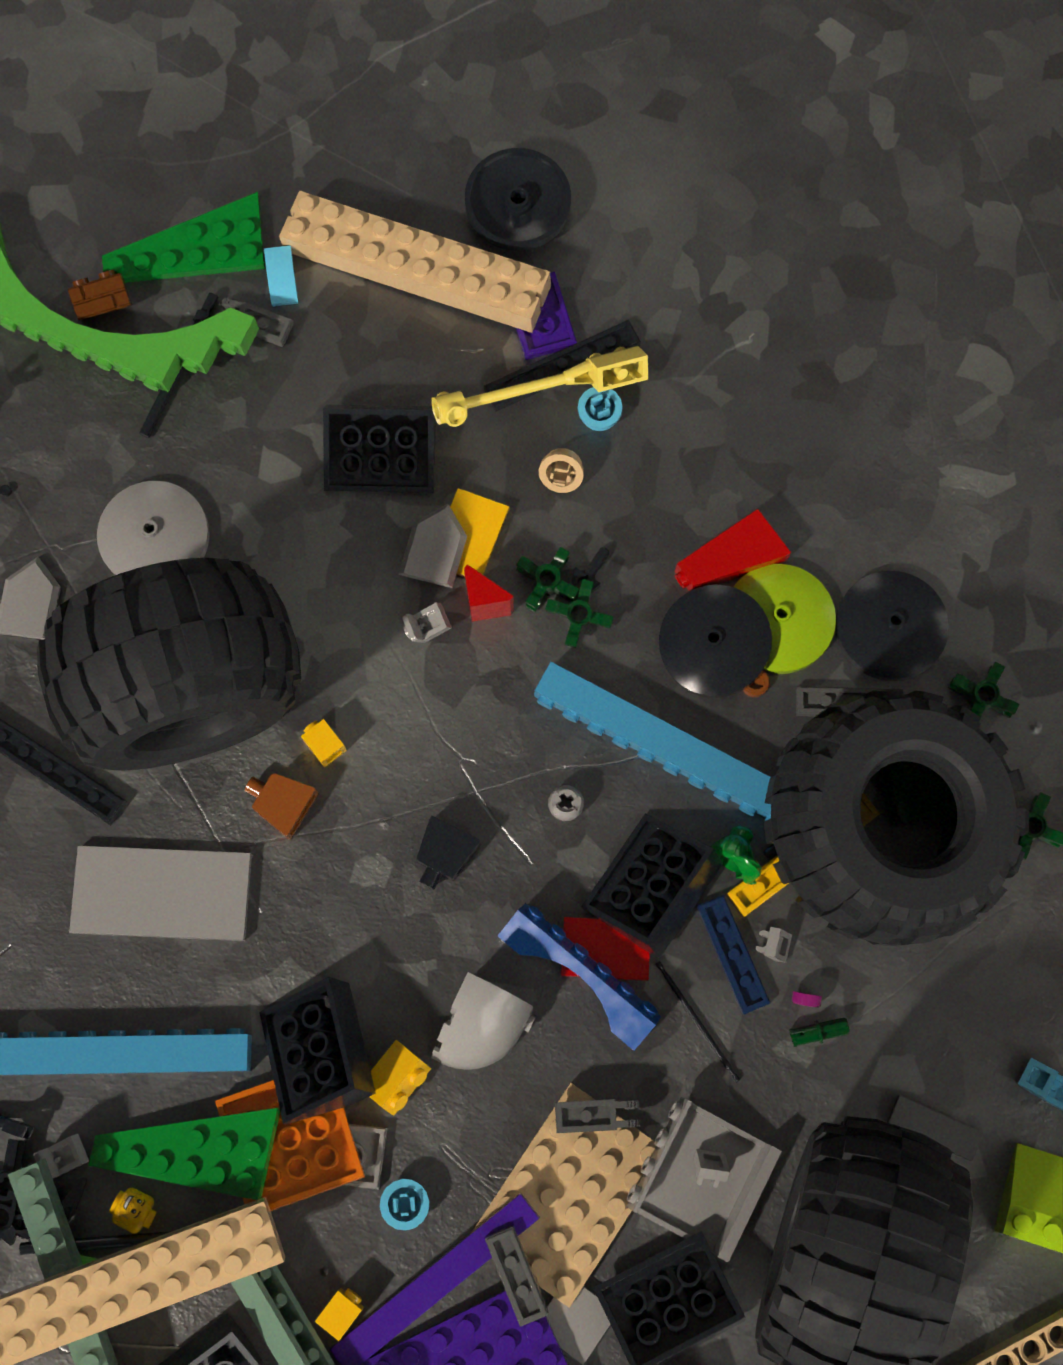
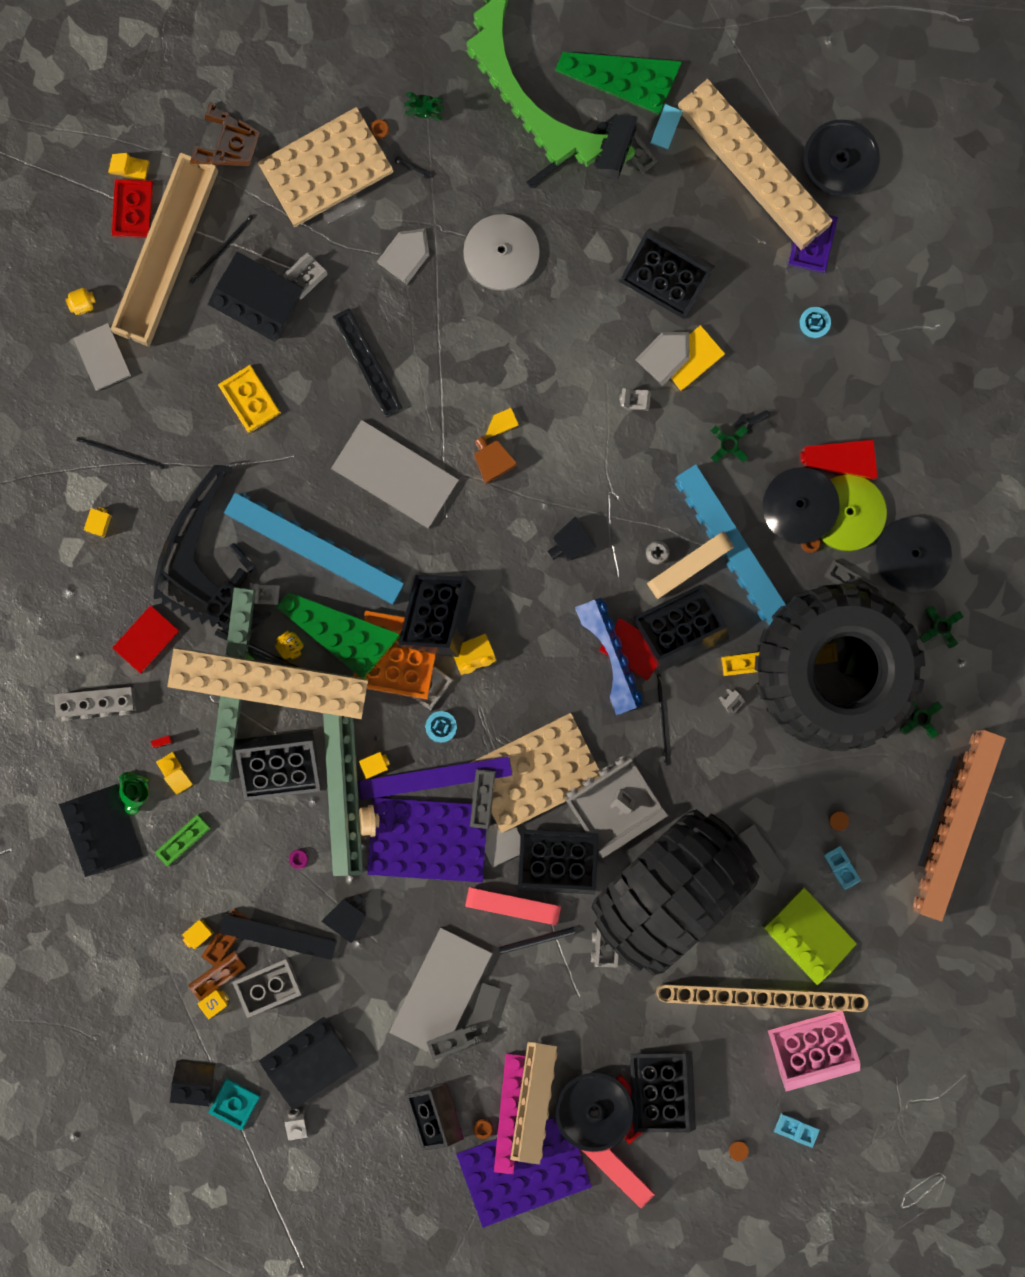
camera: 25 degrees right, 10 degrees up
black tyre [37,558,301,771] -> none
reddish brown brick [68,270,132,321] -> none
yellow brick [301,719,347,768] -> none
light grey brick [431,972,536,1070] -> none
light yellow bar [432,346,648,427] -> none
red slope [464,564,514,622] -> none
black tile [484,320,641,412] -> none
dark green pin [516,547,579,613] -> none
tan piece [539,448,584,493] -> none
dark grey hinge [555,1099,640,1133] -> none
dark blue tile [697,895,771,1015] -> none
green hair [711,825,762,885] -> none
dark green axle [789,1017,850,1047] -> none
magenta tile [792,991,822,1008] -> none
none -> yellow tile [485,408,519,439]
none -> black slope [594,115,638,181]
none -> tan beam [647,531,734,599]
none -> dark orange tile [829,811,849,831]

